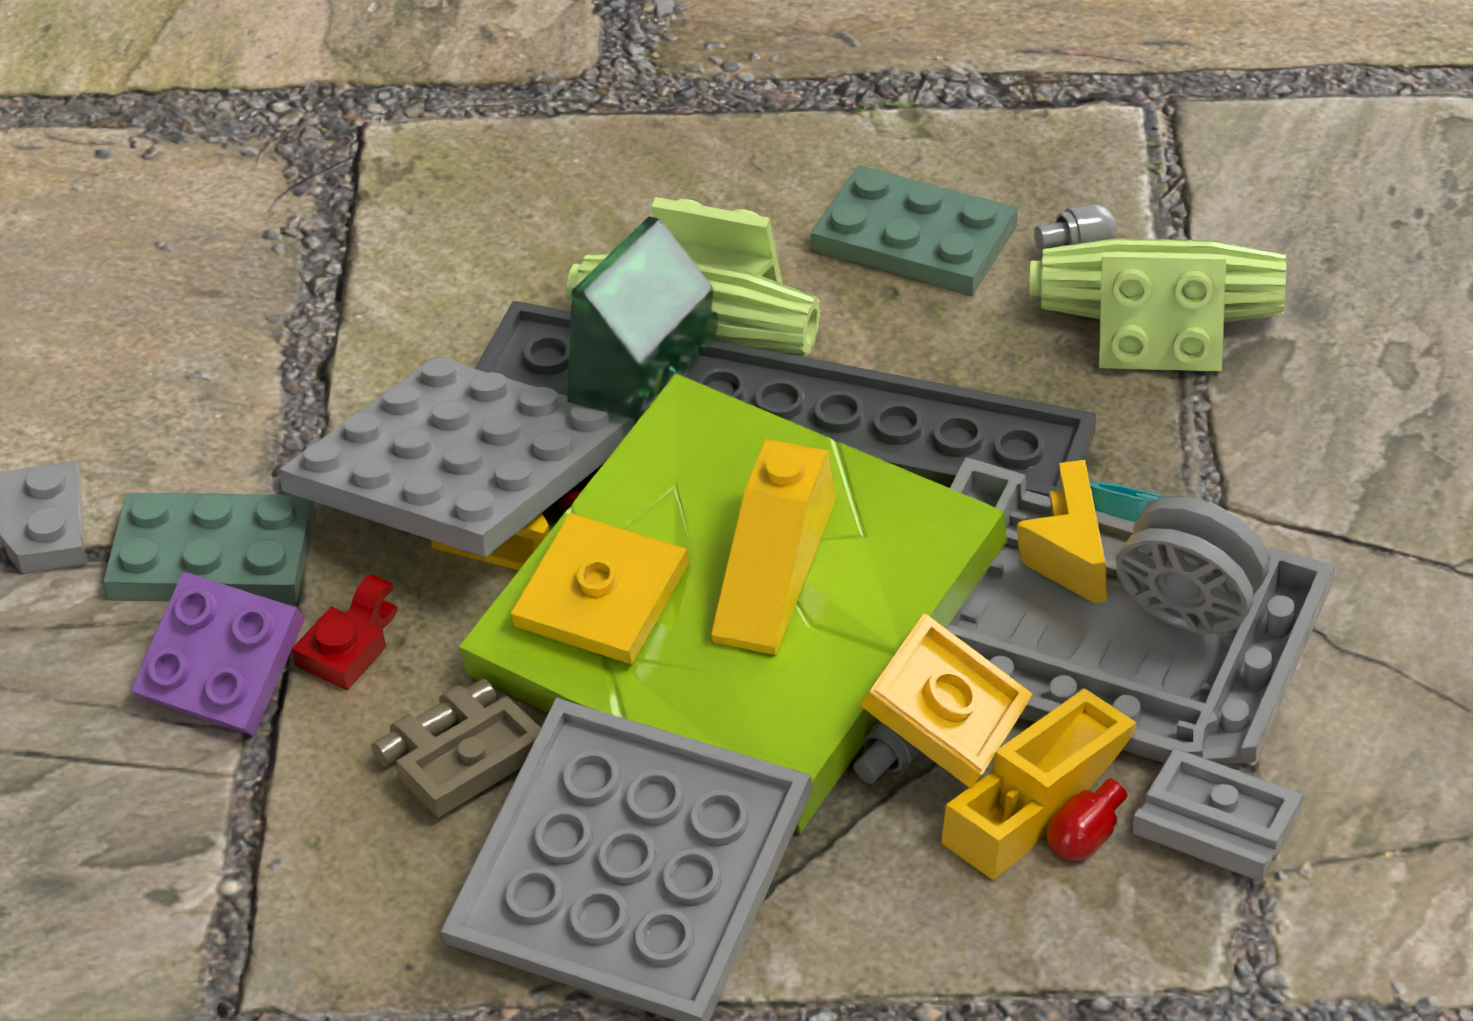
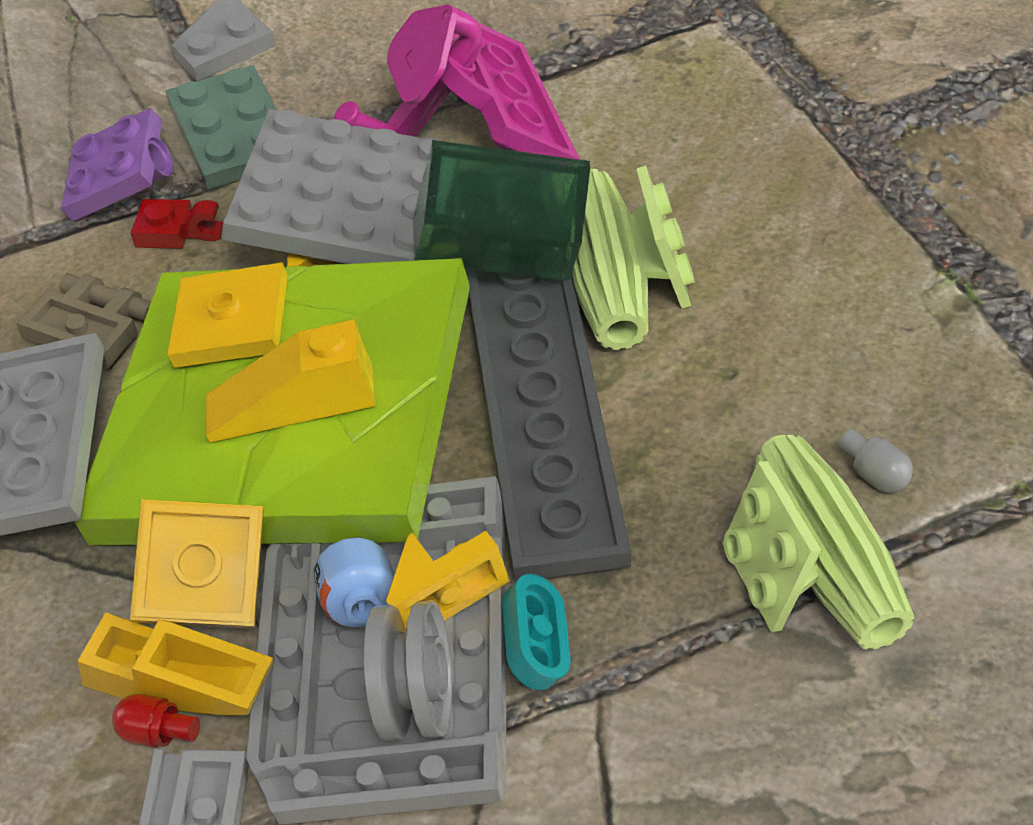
camera: 65 degrees right, 5 degrees up
sand green plate [810,165,1018,296] -> none
none -> light blue head [314,537,394,628]
none -> dark pink plate [334,4,580,173]

